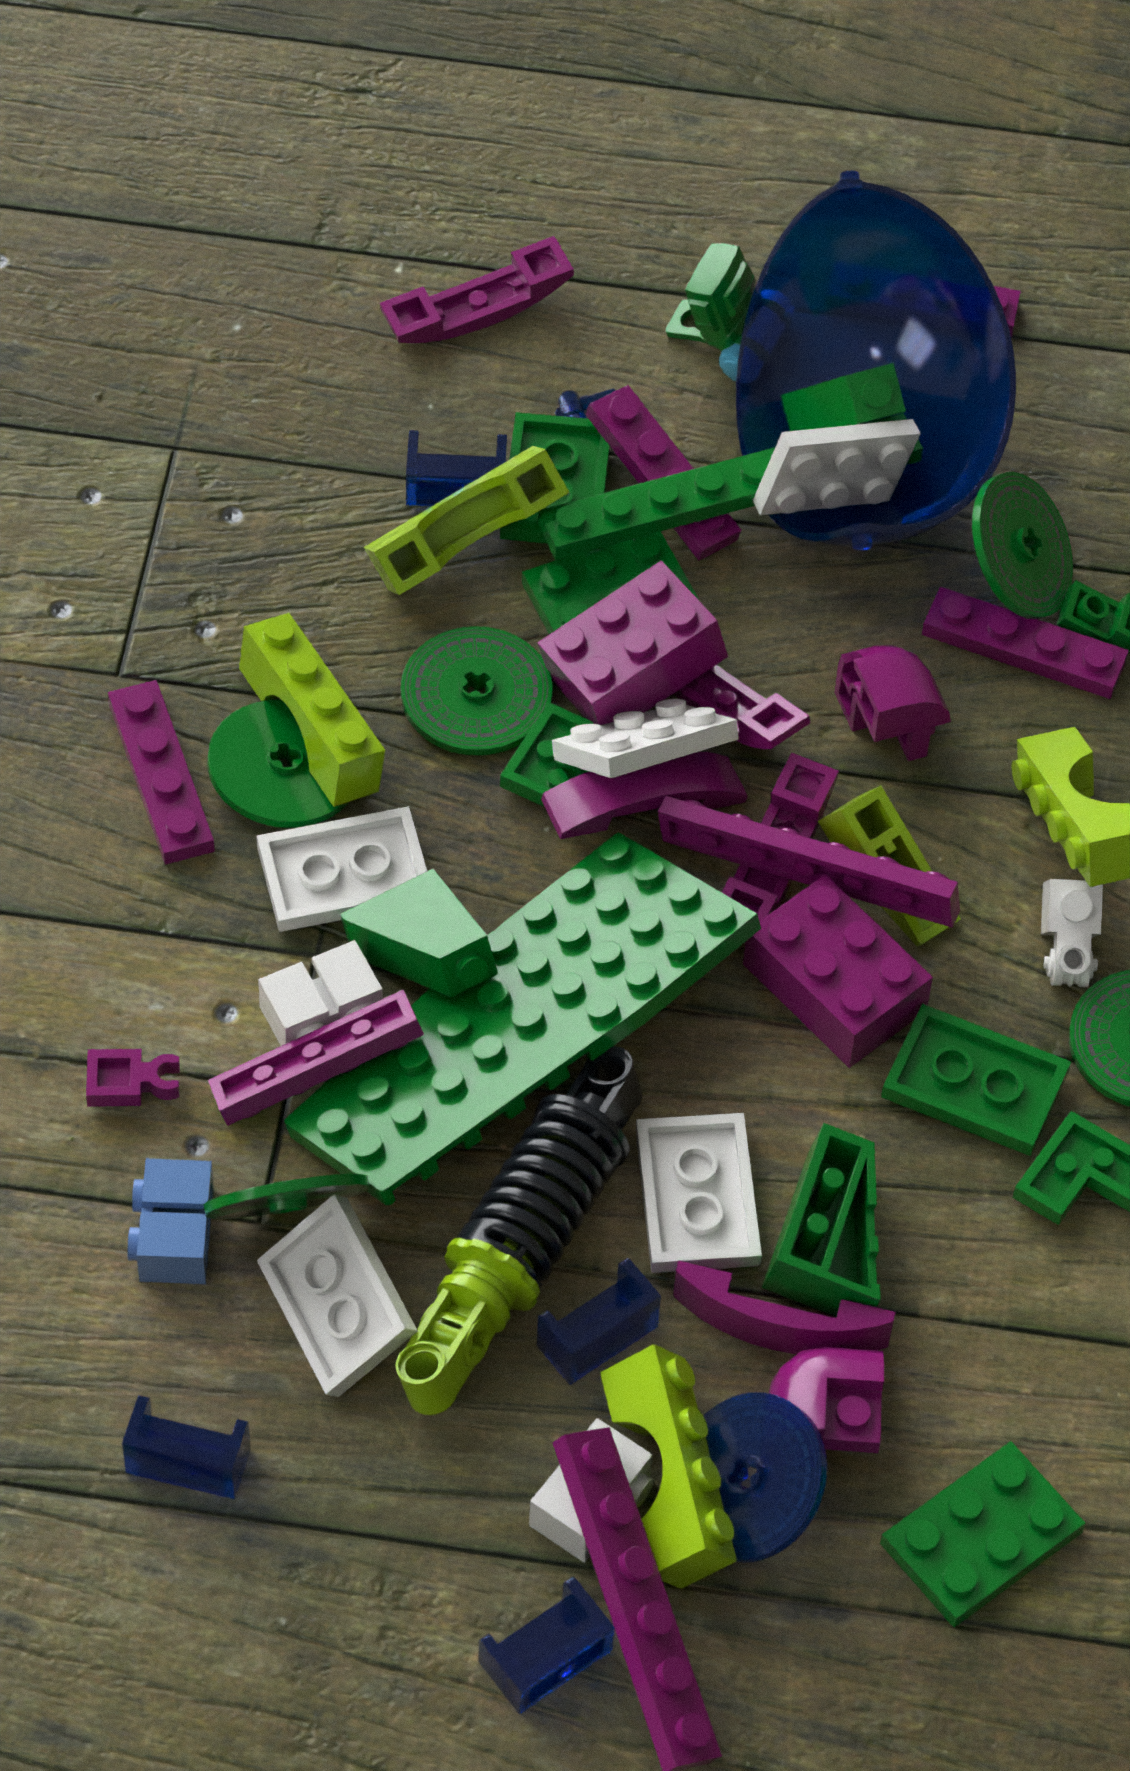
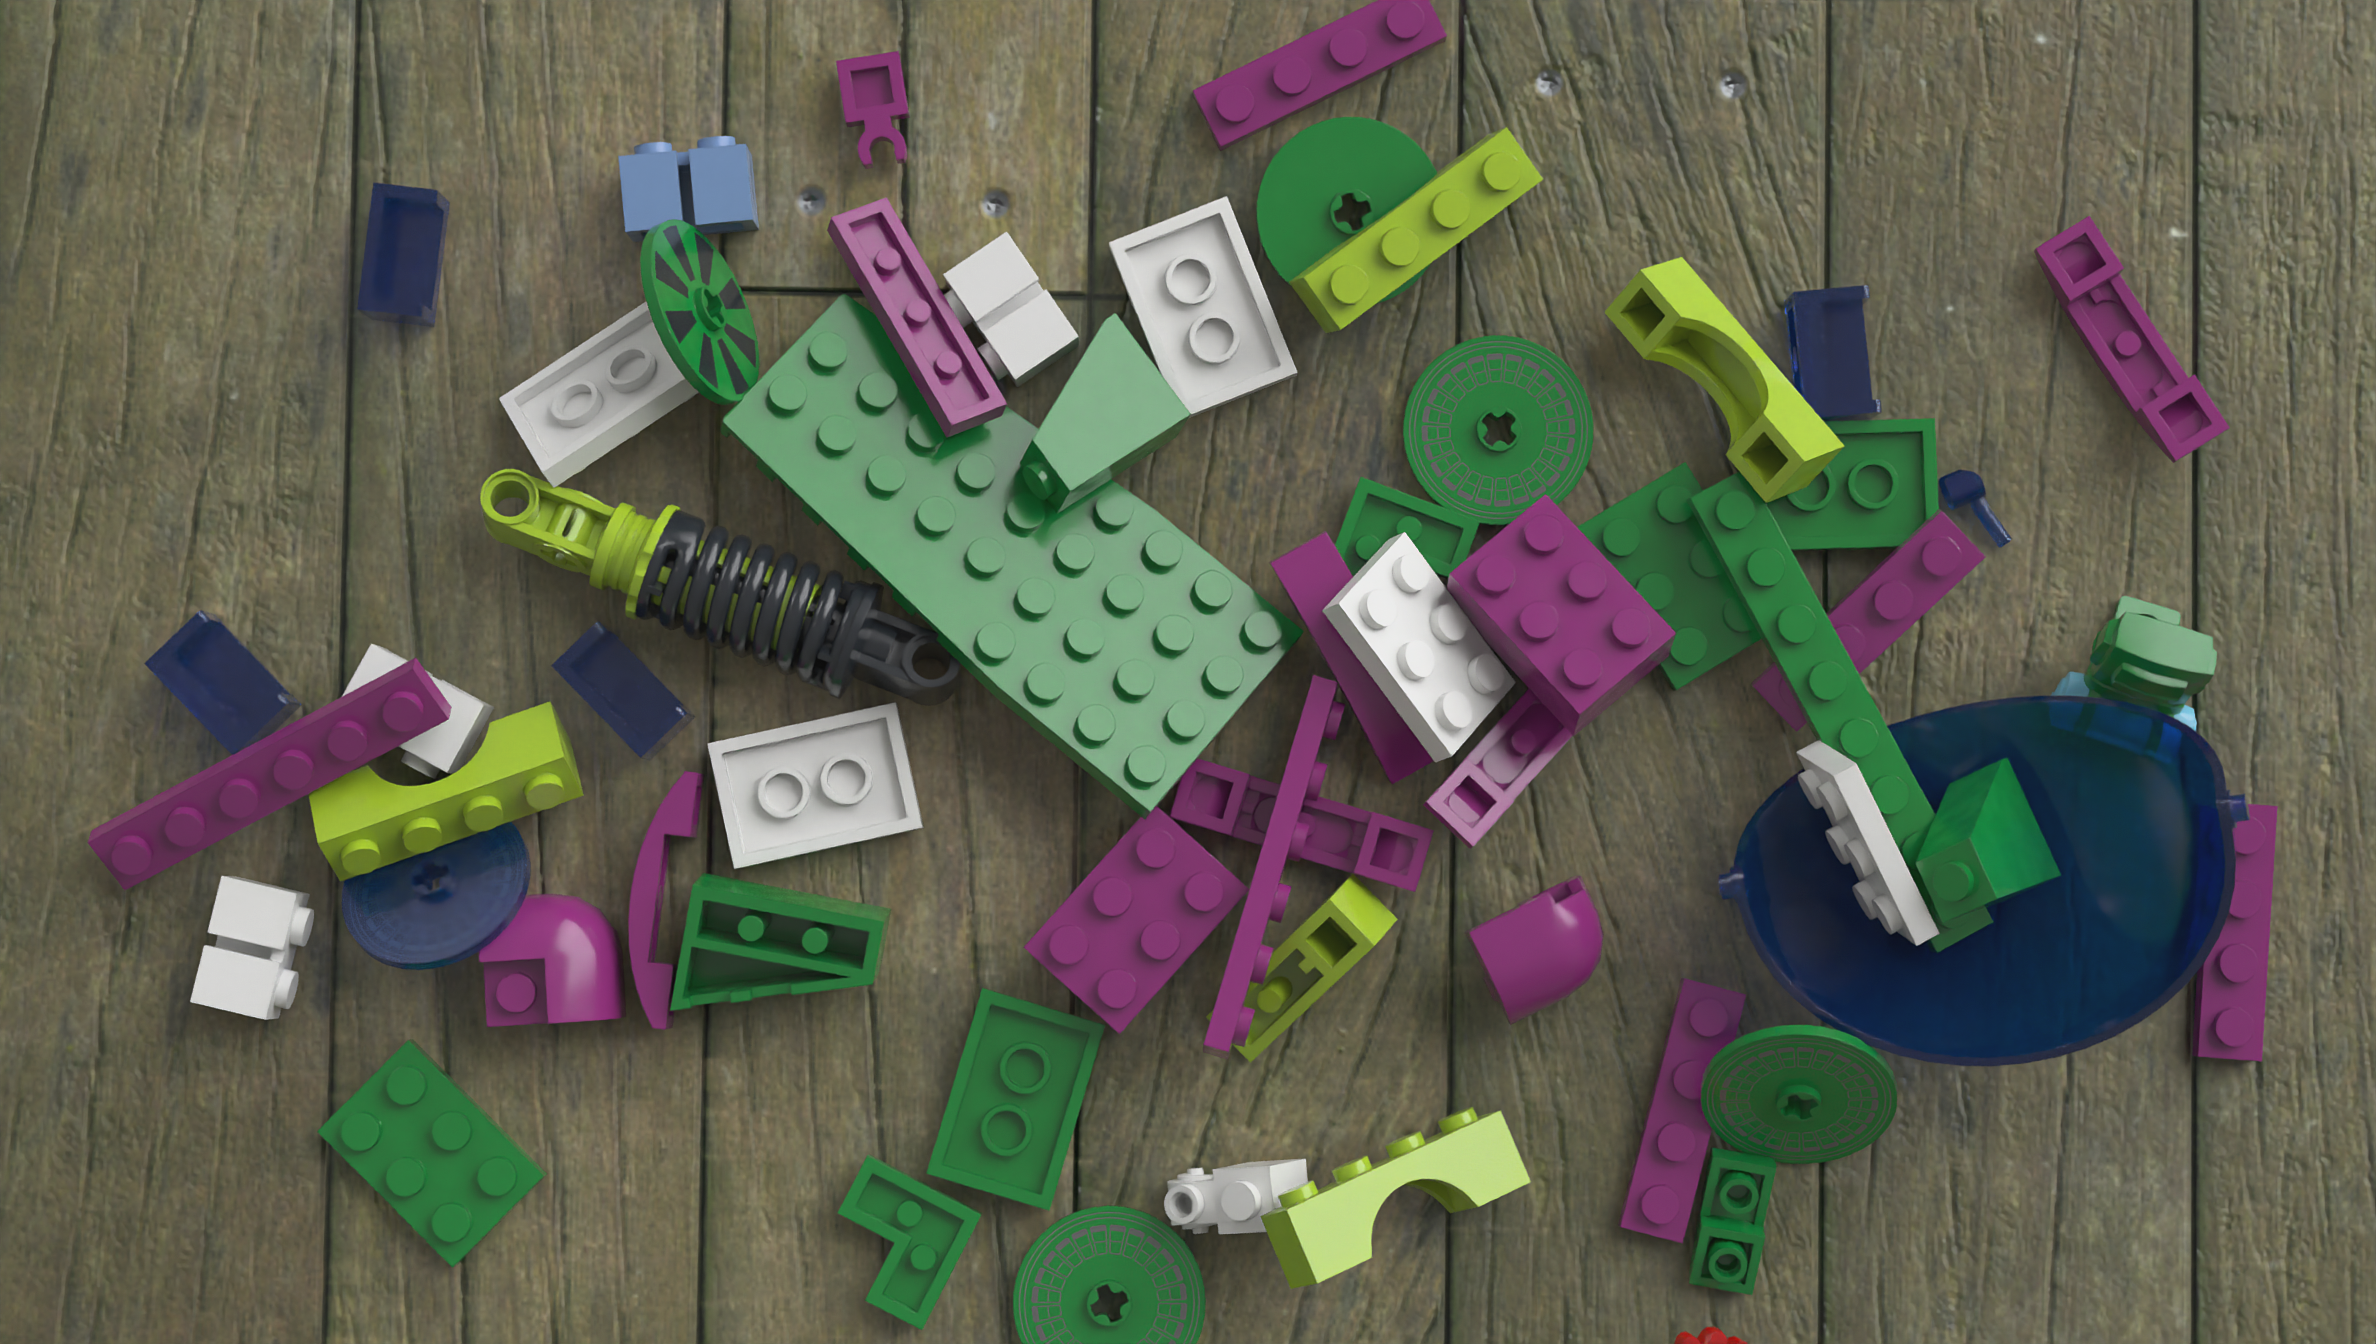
camera: 80 degrees right, 30 degrees up
none -> white piece [190,876,314,1020]

